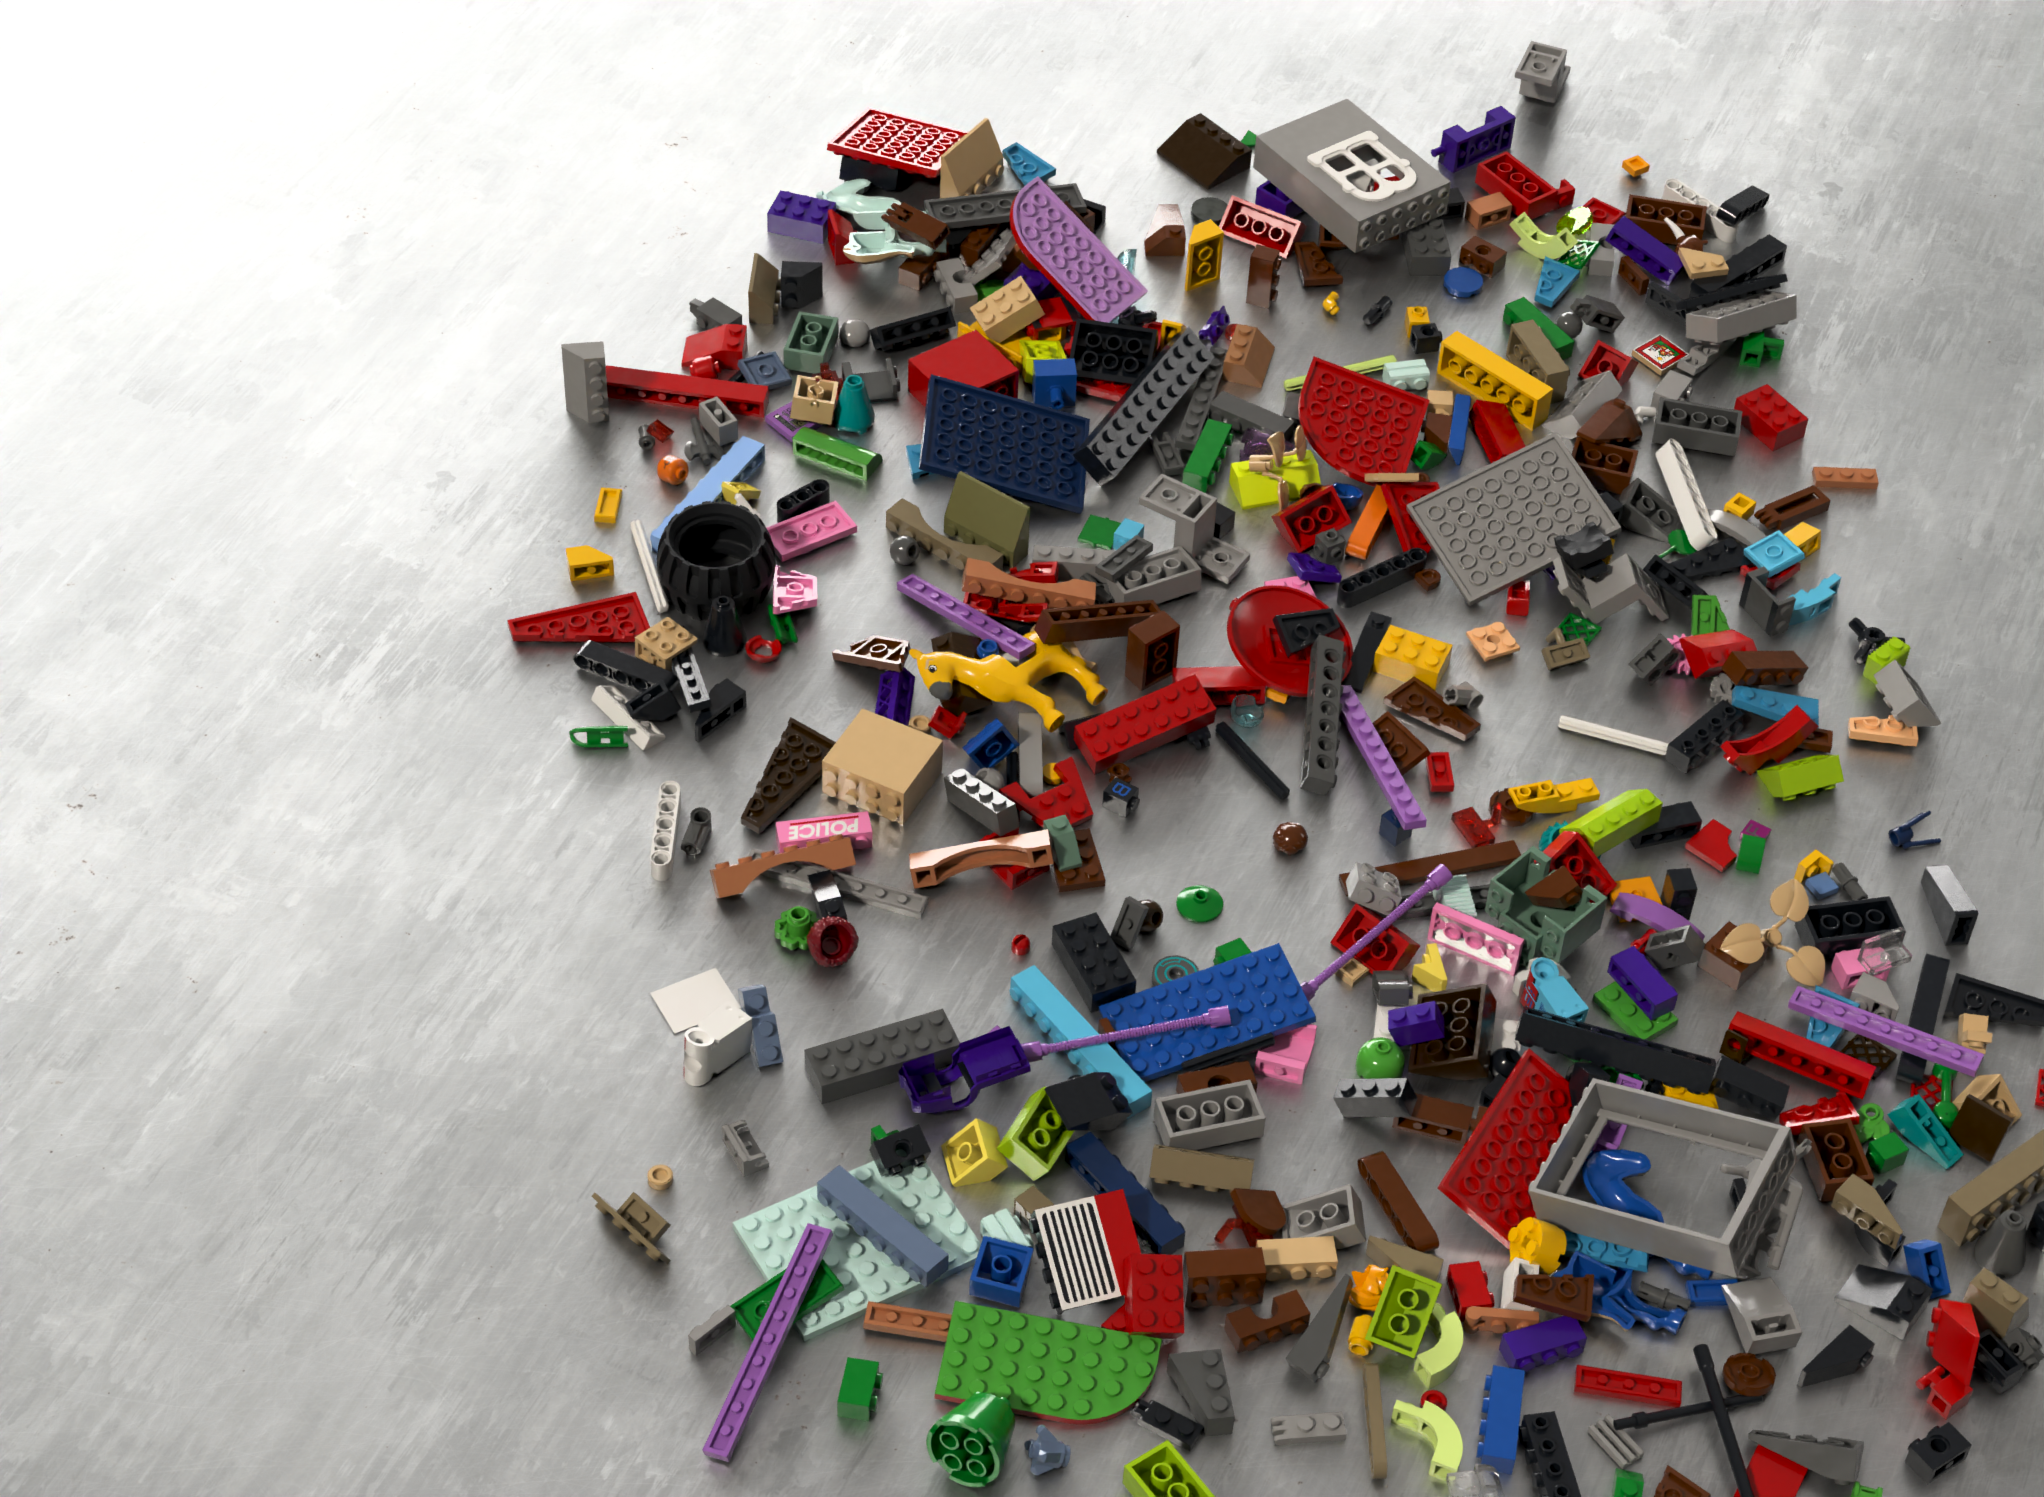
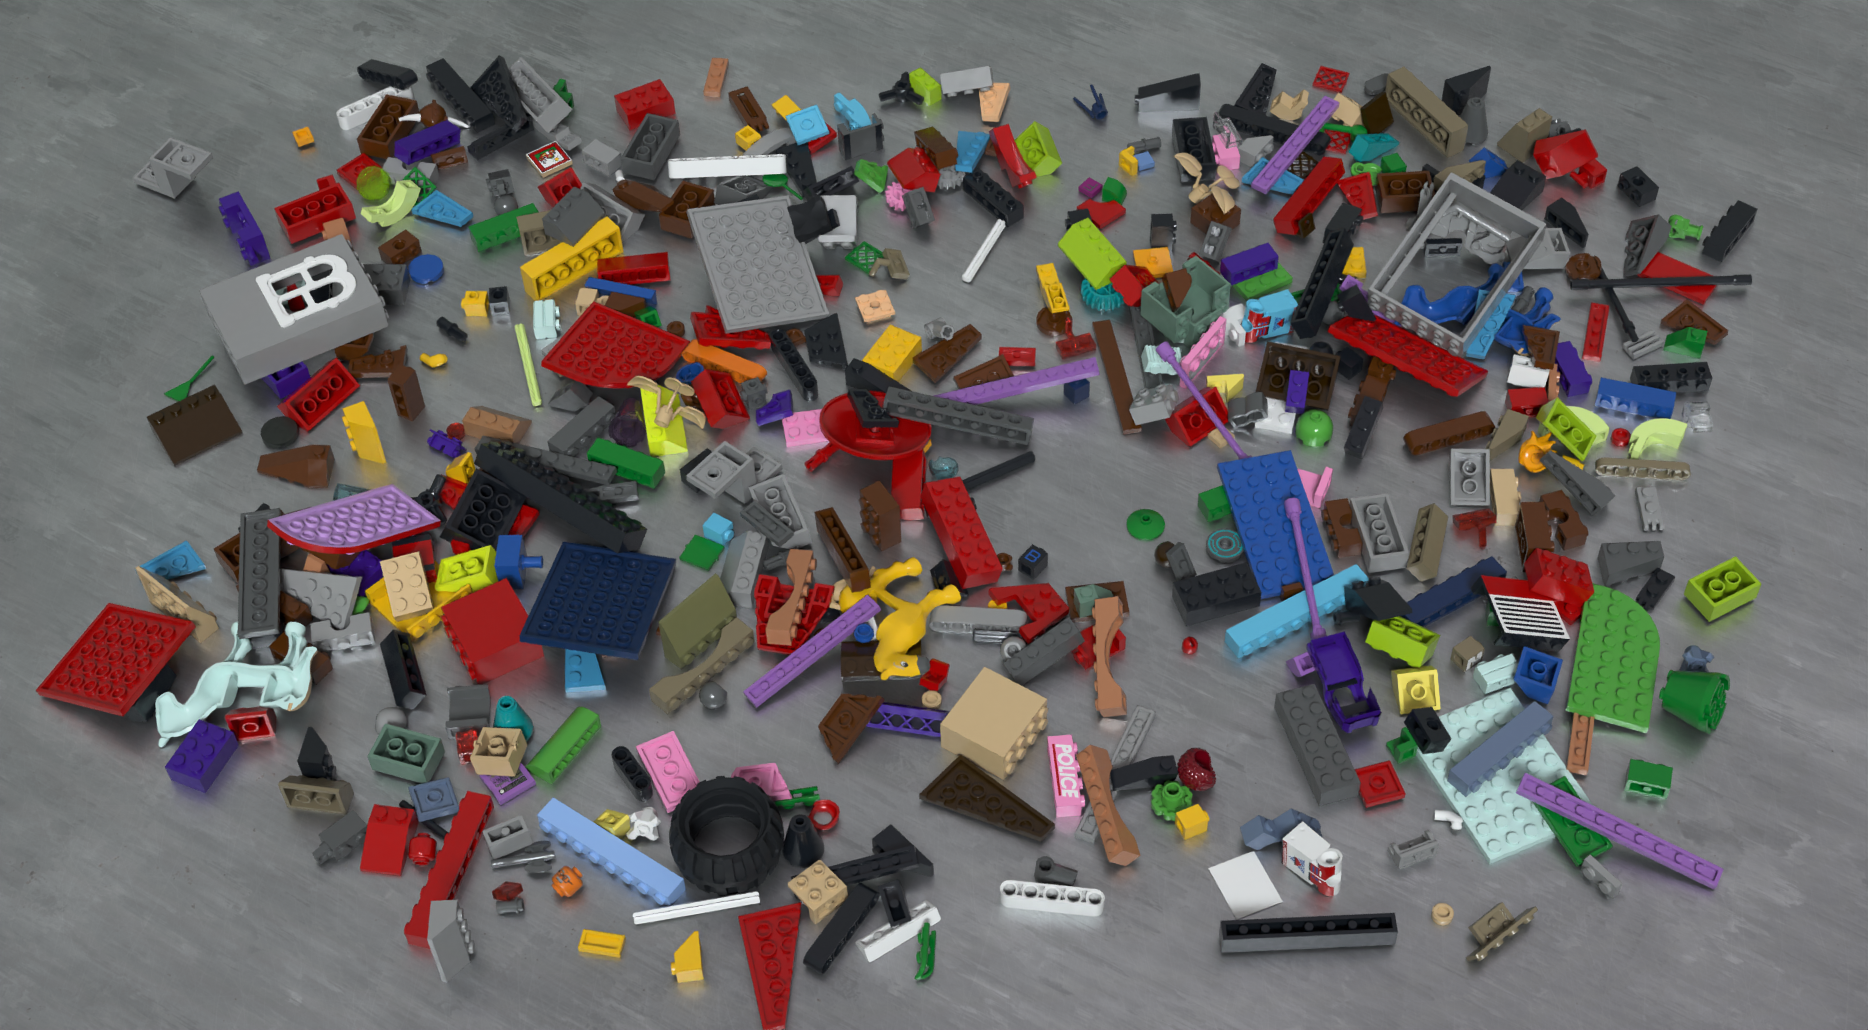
camera: 80 degrees left, 5 degrees up
reddish brown hinge [881,202,951,250] -> none
blue slope [962,718,1020,769] -> none
black axle [1181,1033,1275,1073] -> none
reddish brown tile [1230,1188,1286,1235] -> none
reddish brown hair [1273,822,1308,856] -> none
tan tile [1365,473,1419,482] -> none
yellow brick [1508,1217,1567,1275] -> none
medium lavender slope [1610,892,1705,940] -> none
tan wing [1678,247,1729,279] -> none
none -> dark grey slope [542,186,605,247]
none -> black wing [804,313,848,369]
none -> yellow brick [1175,804,1209,840]
none -> black brick [1219,913,1398,953]
none -> red plate [1355,760,1406,808]
none -> white arm [1434,810,1463,830]

